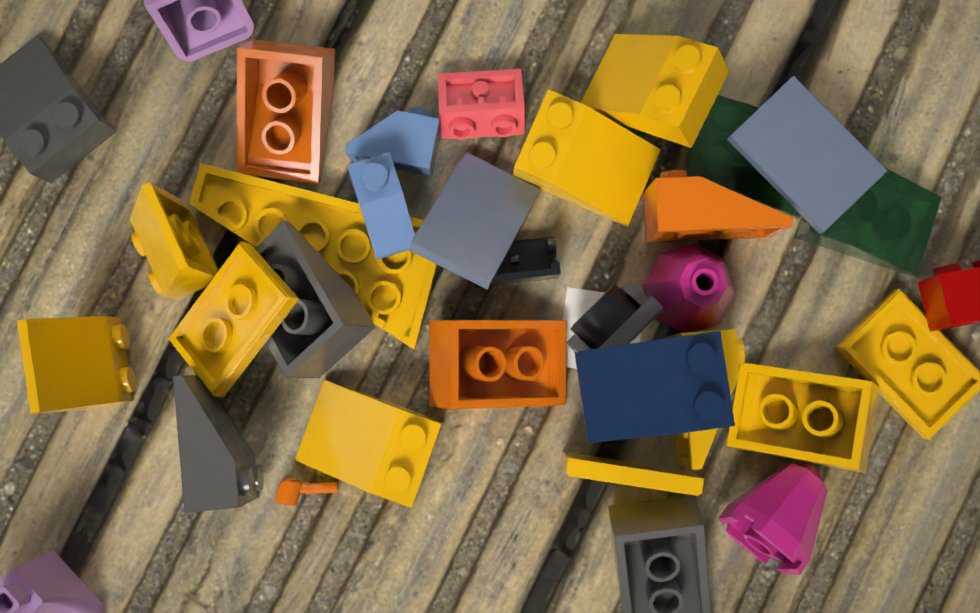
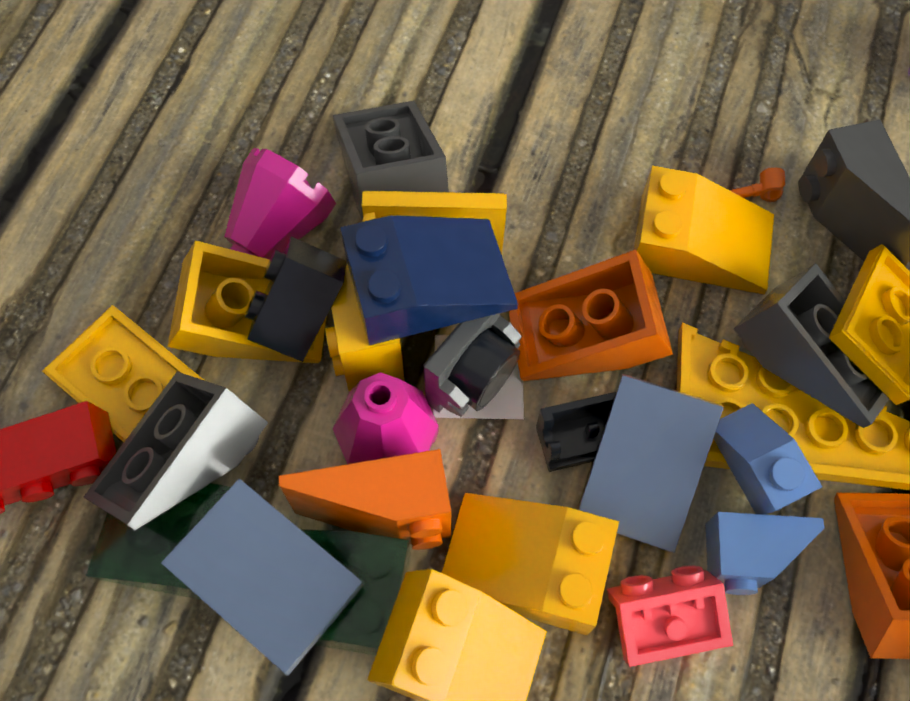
camera: 170 degrees right, 20 degrees down
none -> dark grey slope [83,372,268,530]
none -> black brick [245,236,346,362]

